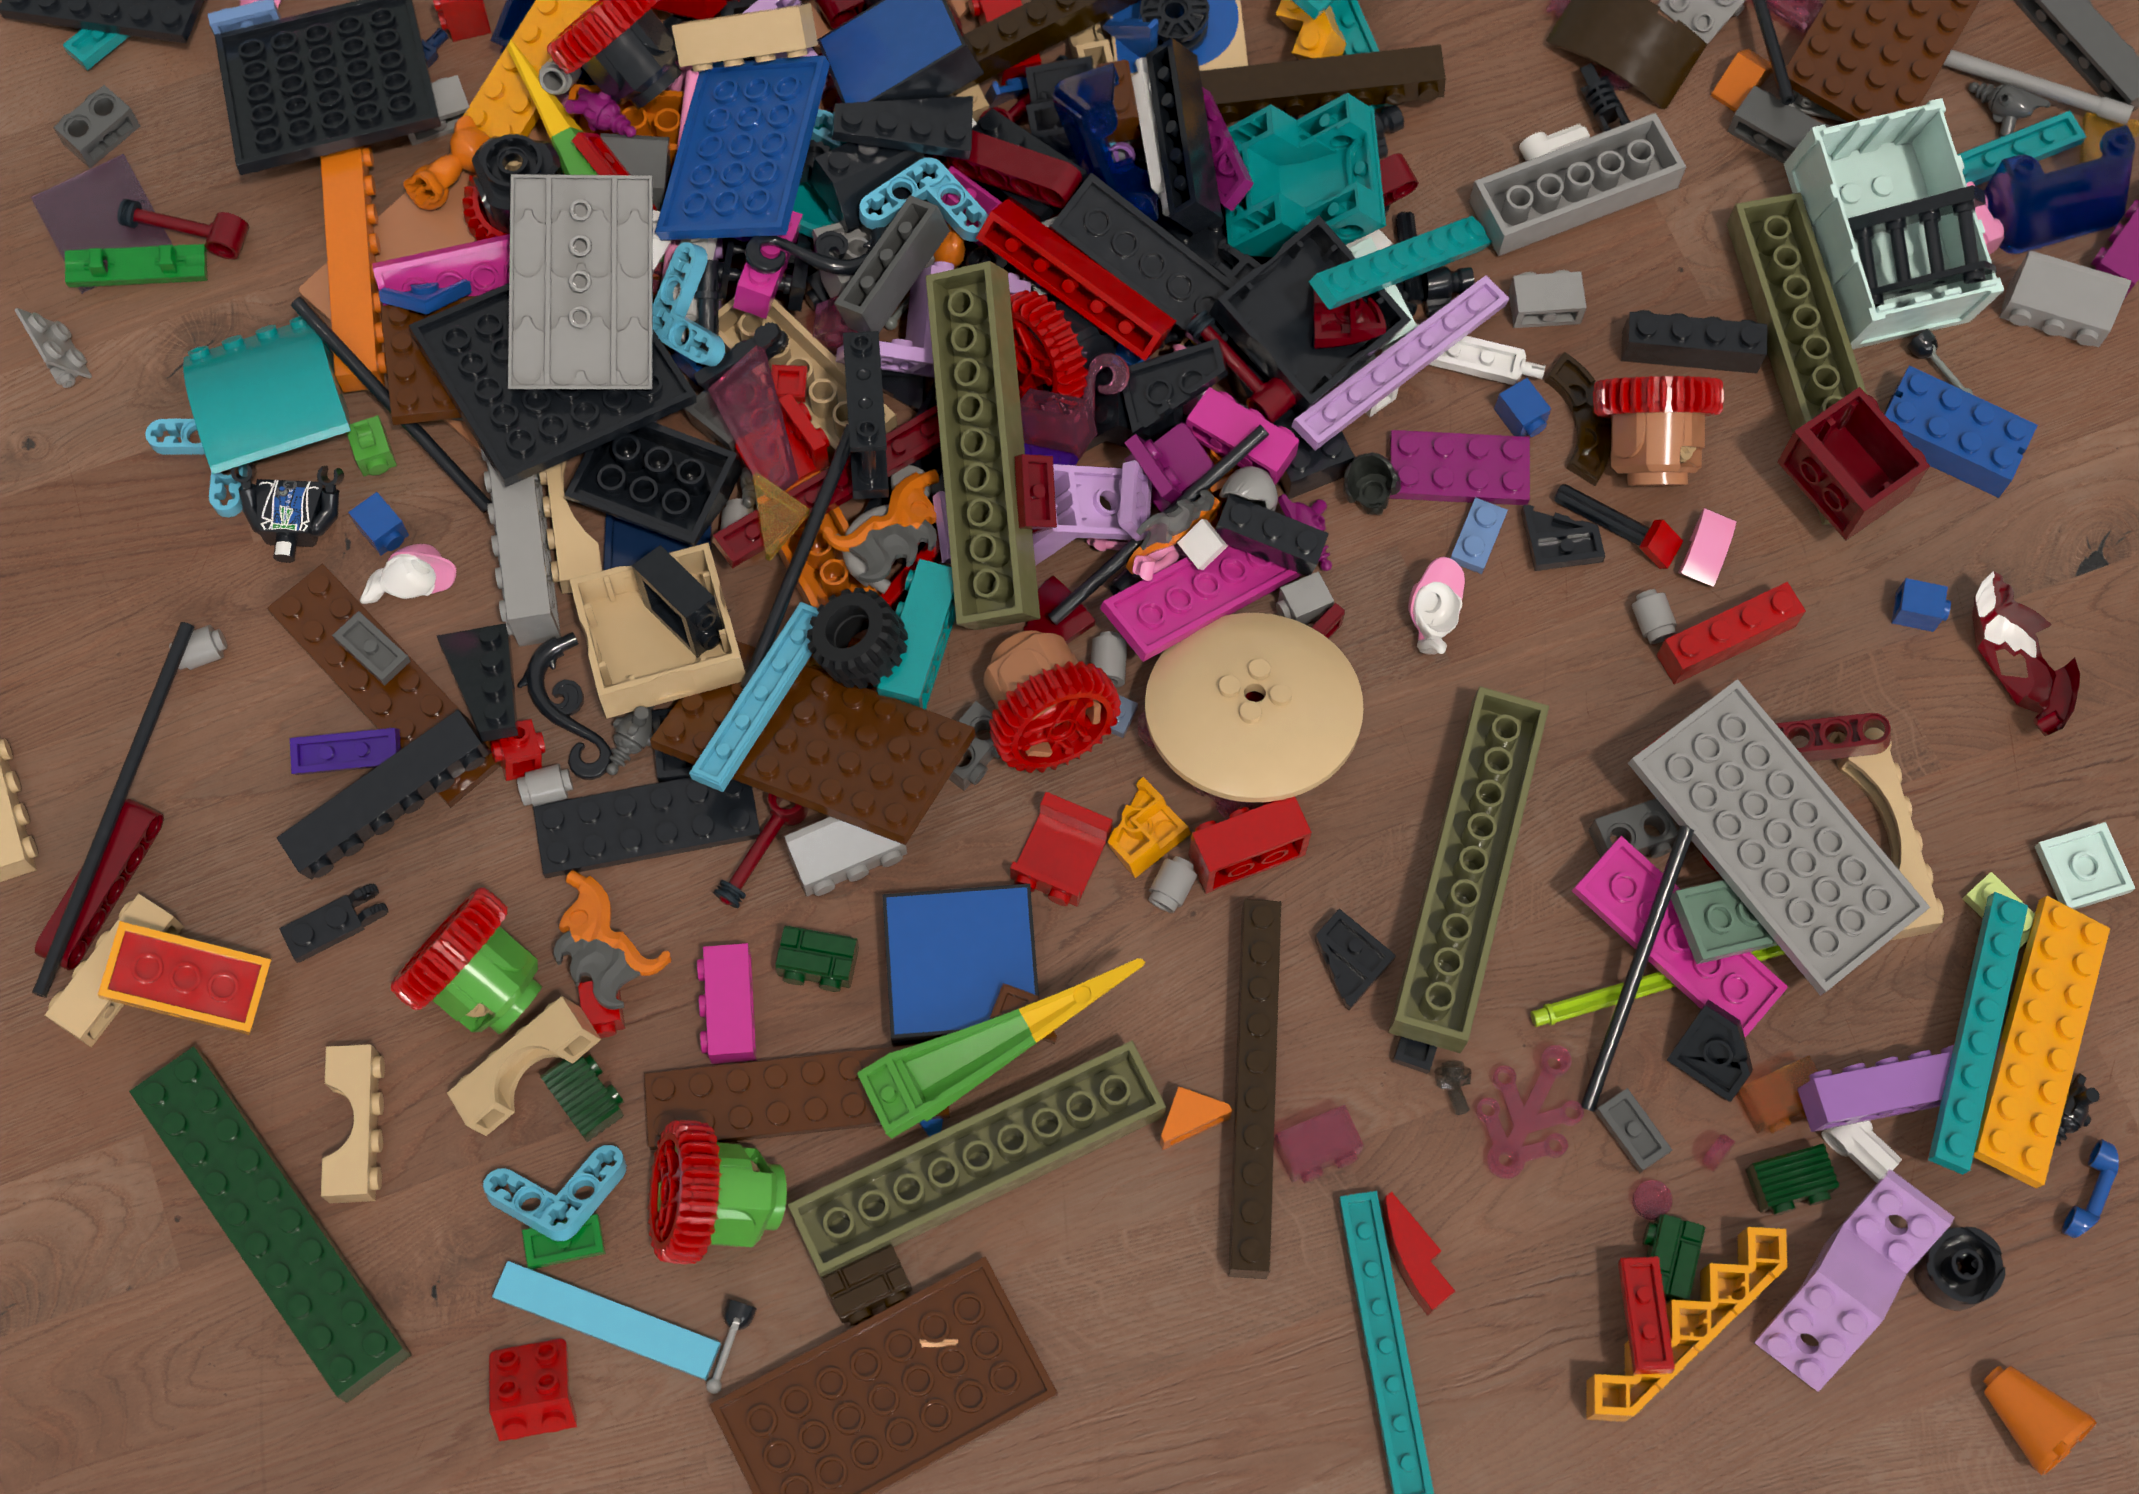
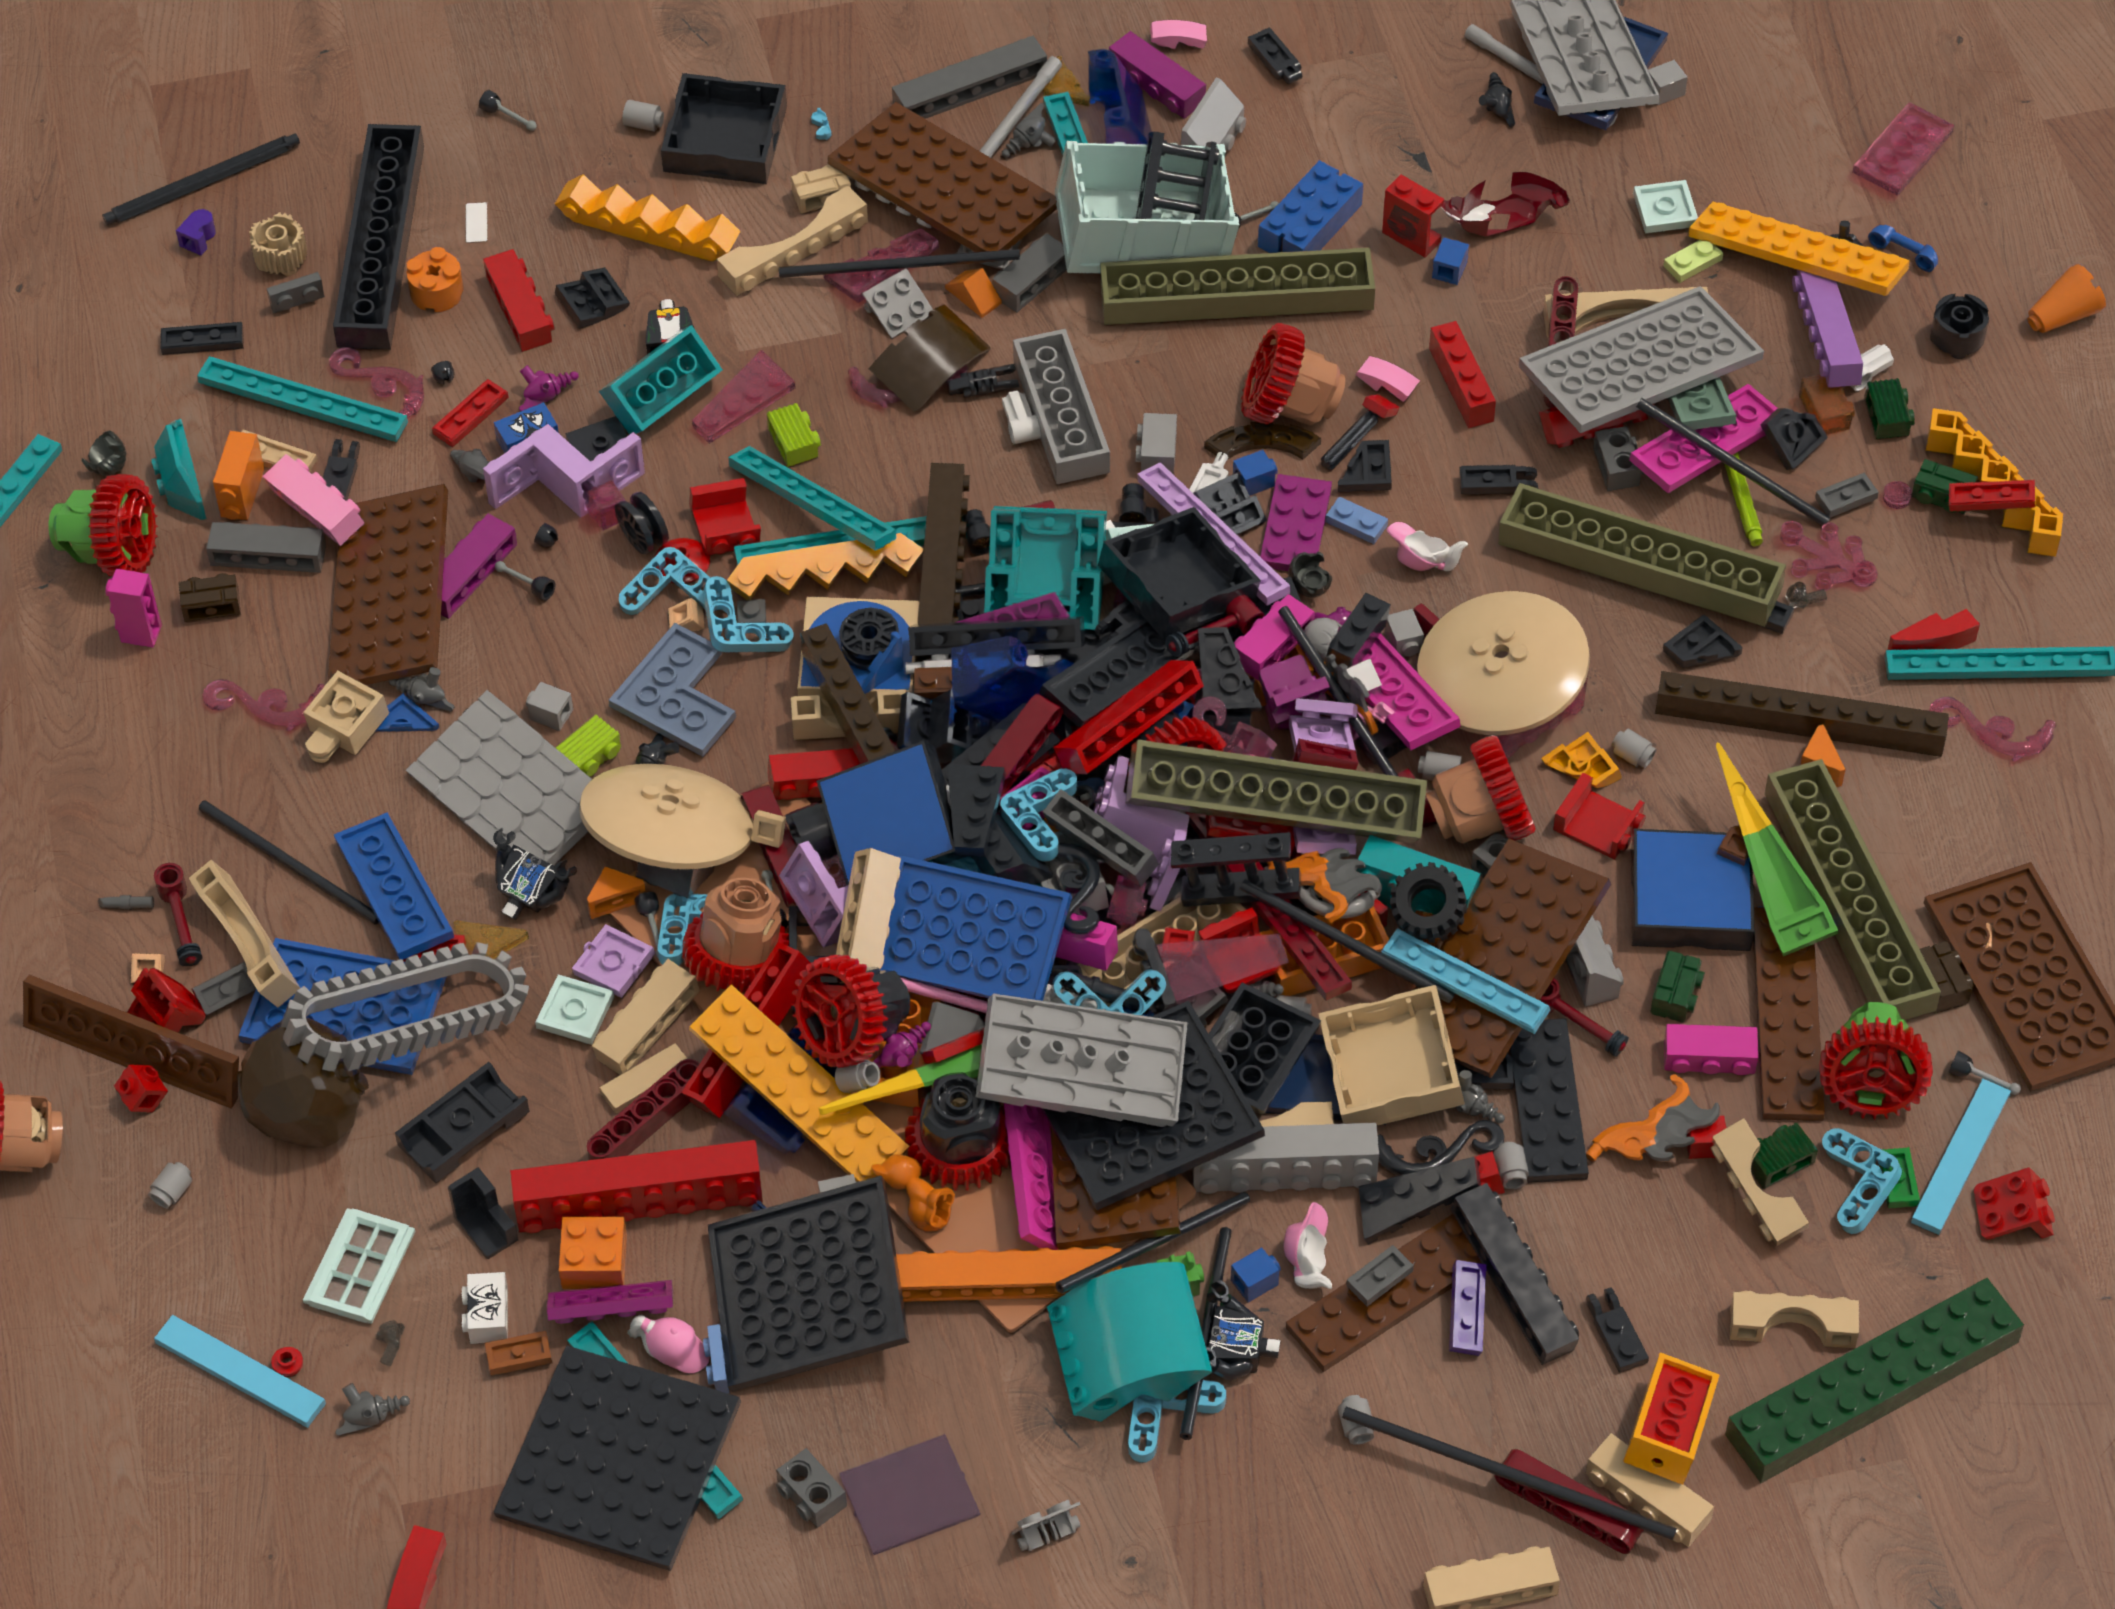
camera: 80 degrees left, 15 degrees down
green hinge [65,244,208,287] -> none
dark red piece [117,198,249,260] -> none
blue tile [379,279,472,314] -> none
piece [391,887,542,1035] -> none
black window [632,545,723,657] -> none
clear yellow tile [753,472,810,561] -> none
red brick [1188,797,1312,894] -> none
clear pink brick [1274,1104,1364,1183] -> none
teal plate [1309,215,1492,310] -> none
dark red brick [1313,289,1386,348] -> none
black brick [1621,310,1767,374] -> none
light grey brick [1632,589,1677,644] -> none
clear pink tile [1702,1134,1736,1172] -> none
lavender bracket [1755,1169,1955,1392] -> none
dark red container [1777,387,1930,541] -> none
teal plate [1928,892,2028,1175] -> none
none -> black piece [1180,1227,1232,1440]
none -> black slope [1193,472,1267,535]
none -> red panel [1382,174,1445,258]
none -> black hinge [1459,465,1539,494]
none -> clear pink plant [1929,697,2057,762]

